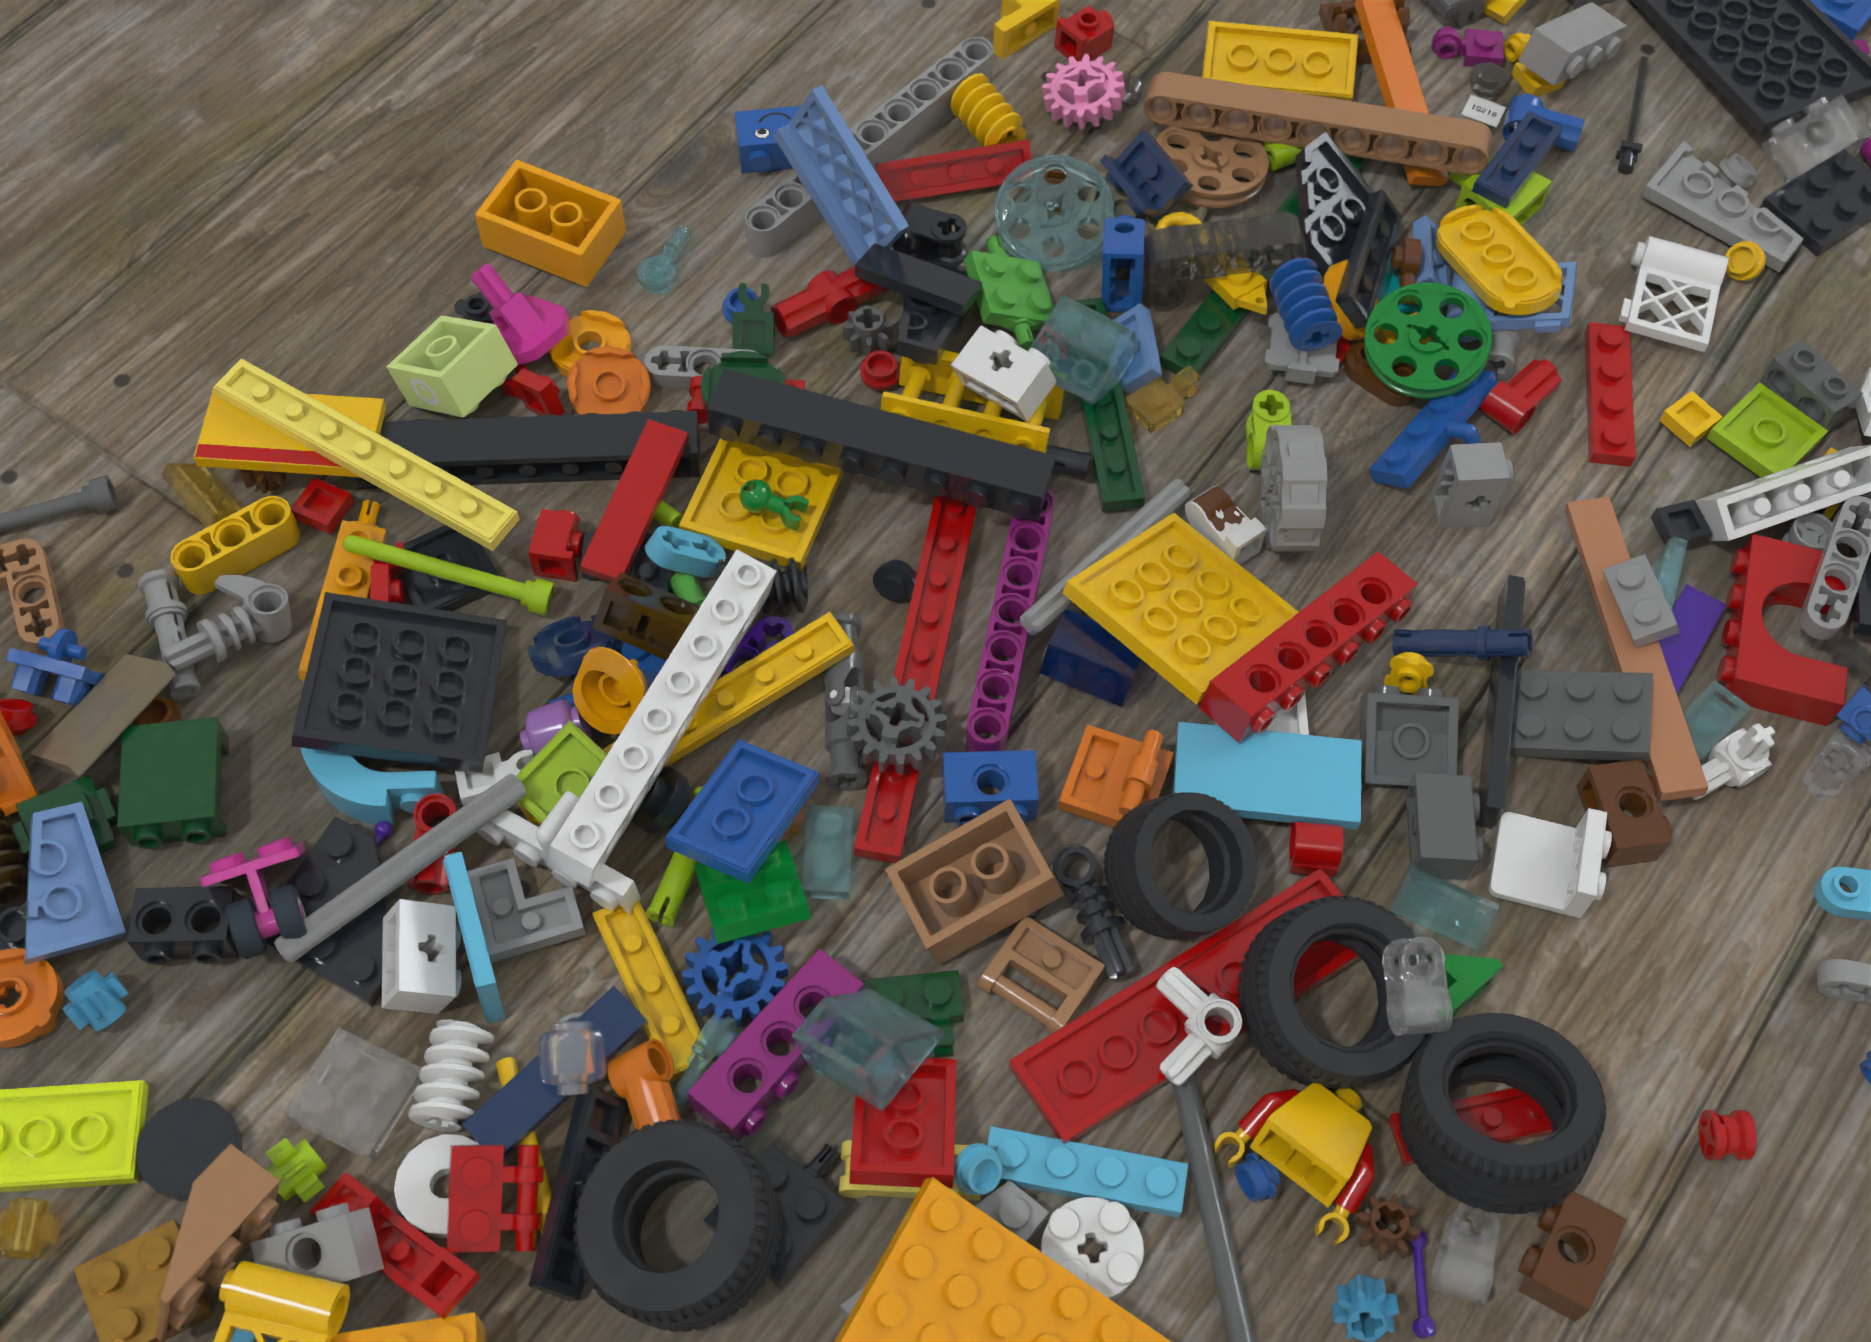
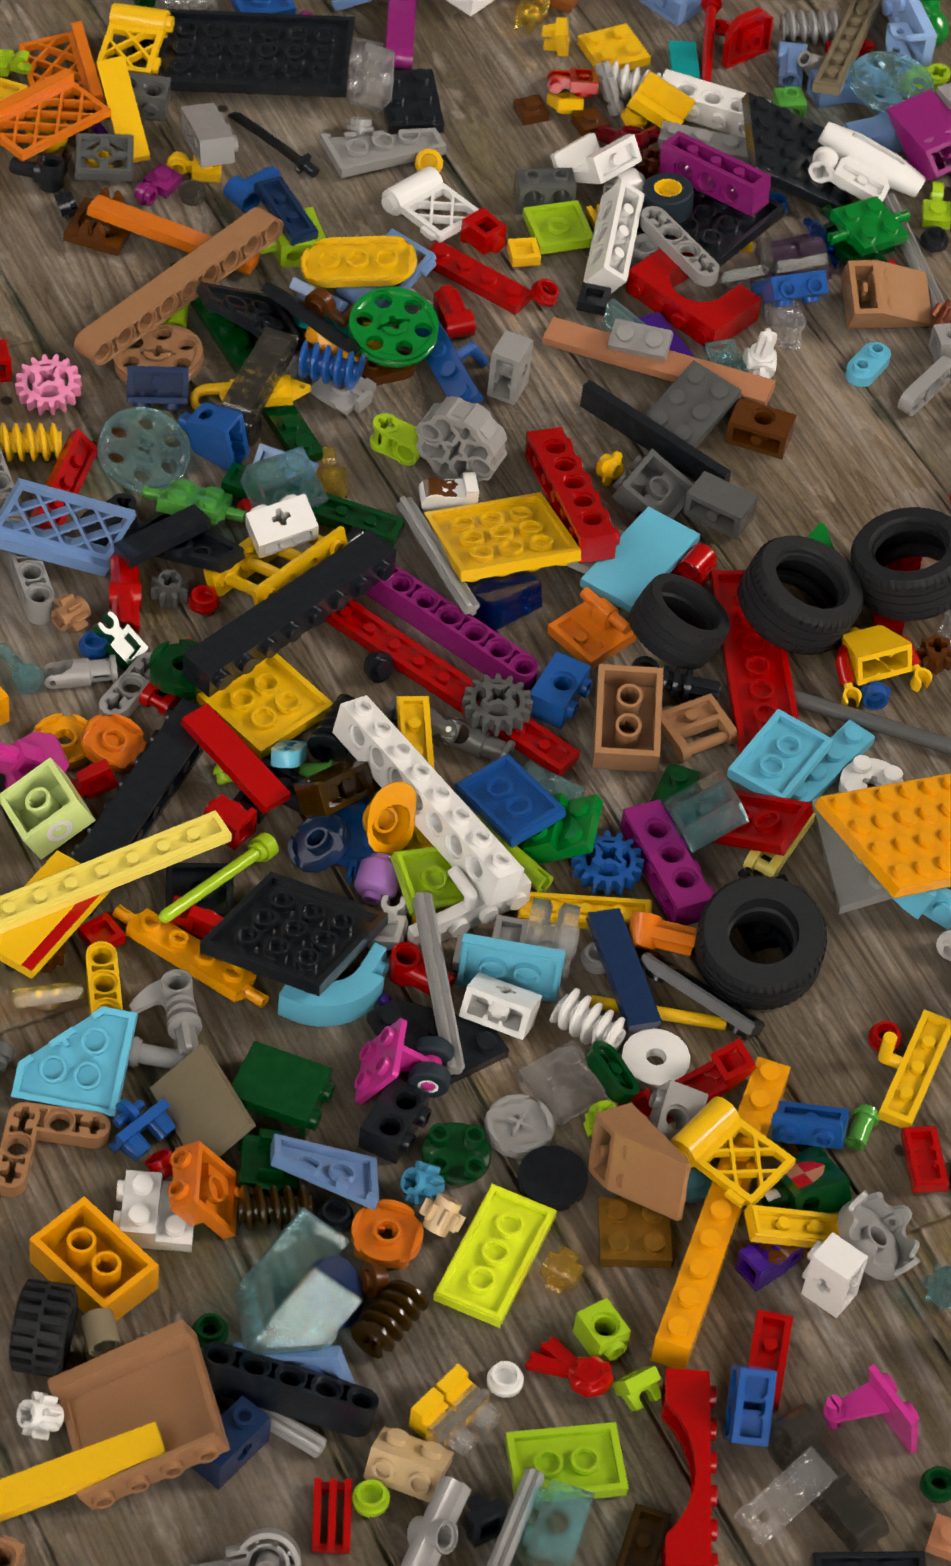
camera: 65 degrees left, 10 degrees down
red plate [446,1144,544,1253] -> none
clear head [539,1021,606,1095] -> none
clear light blue plate [672,1013,738,1107] -> none
green arm [739,479,809,530] -> none
medium azure plate [953,1143,1002,1195] -> none
white axle [1156,967,1242,1086] -> none
yellow tile [1202,21,1358,101] -> none
clear piece [1382,936,1453,1036] -> none
clear light blue plate [1390,865,1499,951] -> none
dark blue pin [1392,625,1533,661] -> none
white sticker [1461,95,1506,127] -> none
white bracket [1489,808,1612,918] -> none
none -> medium azure plate [11,1006,138,1118]
none -> light grey piece [43,655,118,689]
none -> medium nougat gear [51,593,91,634]
none -> tan gear [418,1193,466,1237]
none -> dark green dish [421,1122,492,1186]
none -> red brick [460,207,507,255]
none -> light grey tile [484,1094,555,1159]
none -> clear wheel [525,897,581,980]
none -> red plate [531,278,559,307]
none -> dark green plate [585,1040,640,1104]
none -> medium azure plate [726,709,833,799]

